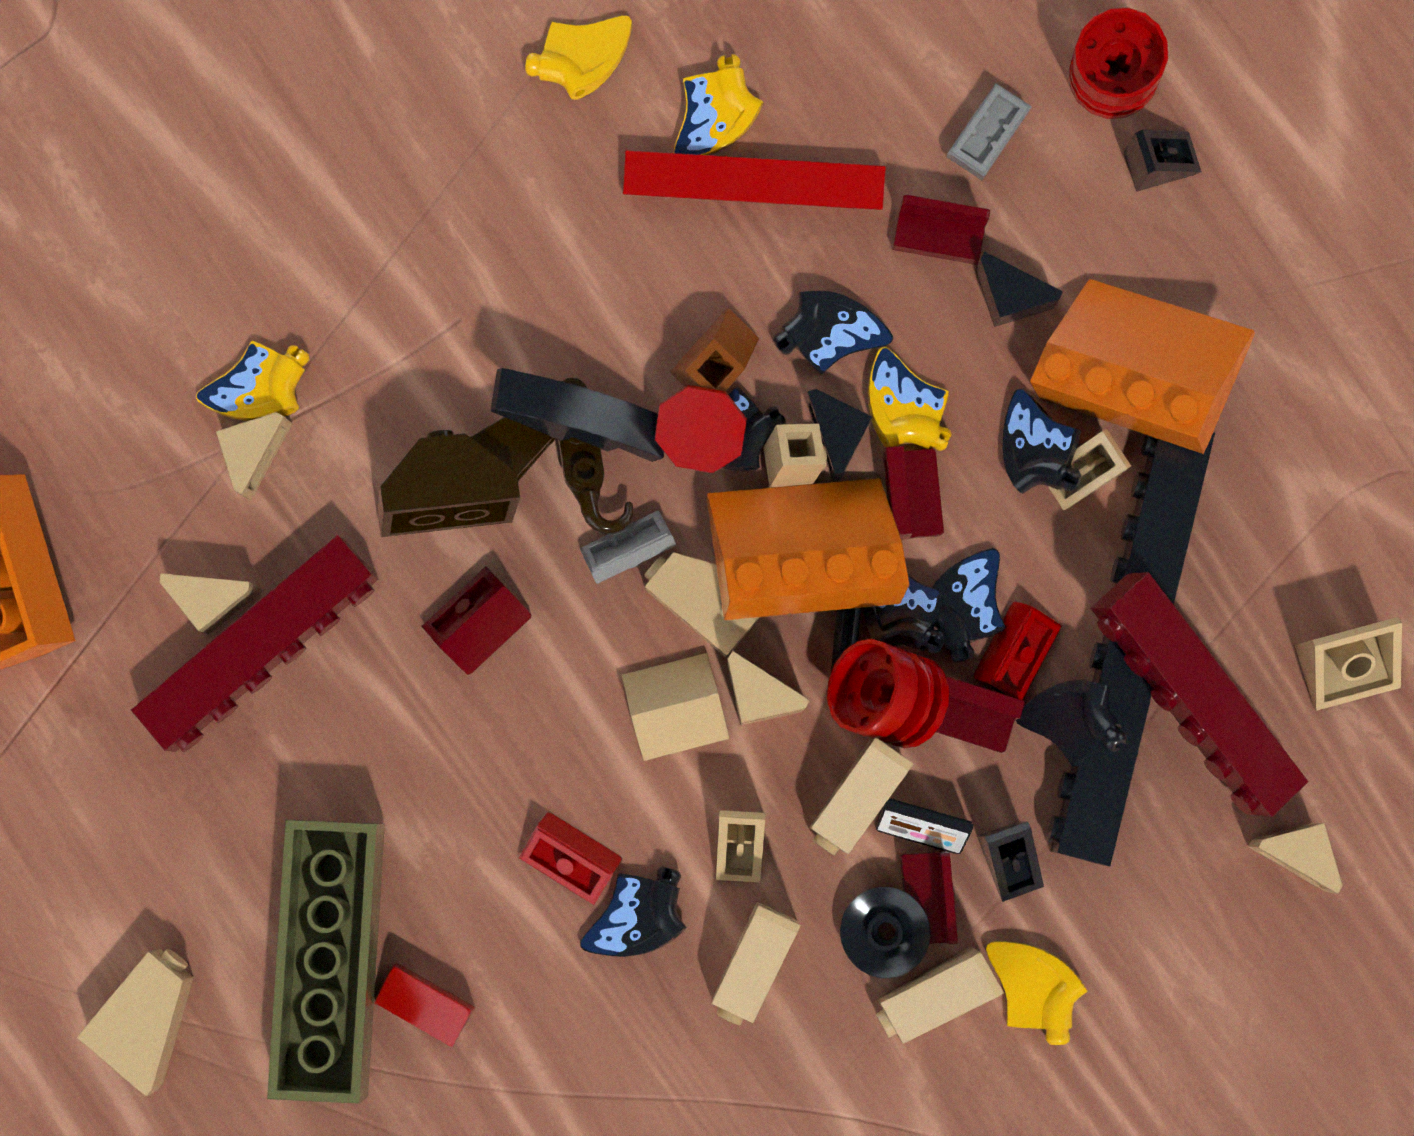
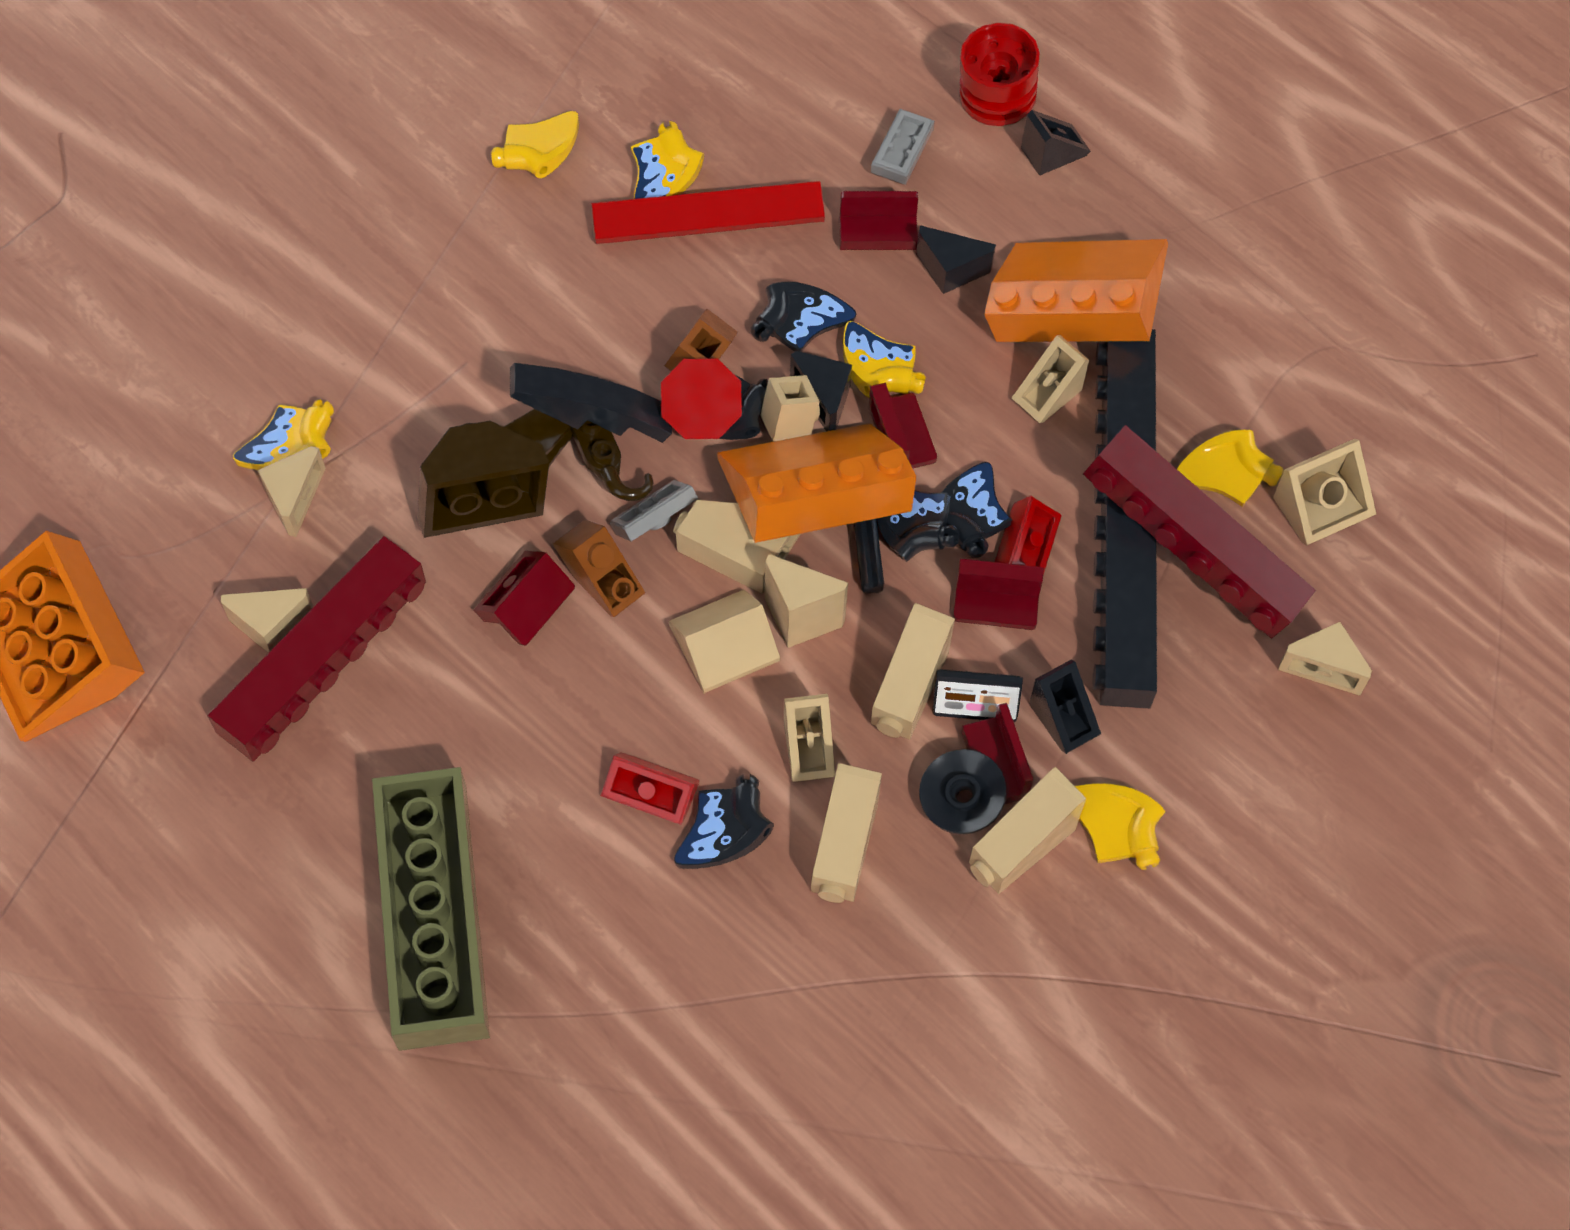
camera: 15 degrees left, 20 degrees down
tan slope [77,949,194,1097] -> none
red slope [375,963,475,1047] -> none
red wheel [827,639,949,748] -> none
black arm [1002,389,1081,494] -> none
black arm [1016,680,1127,767] -> none
none -> dark orange slope [552,520,646,617]
none -> yellow arm [1177,430,1284,507]

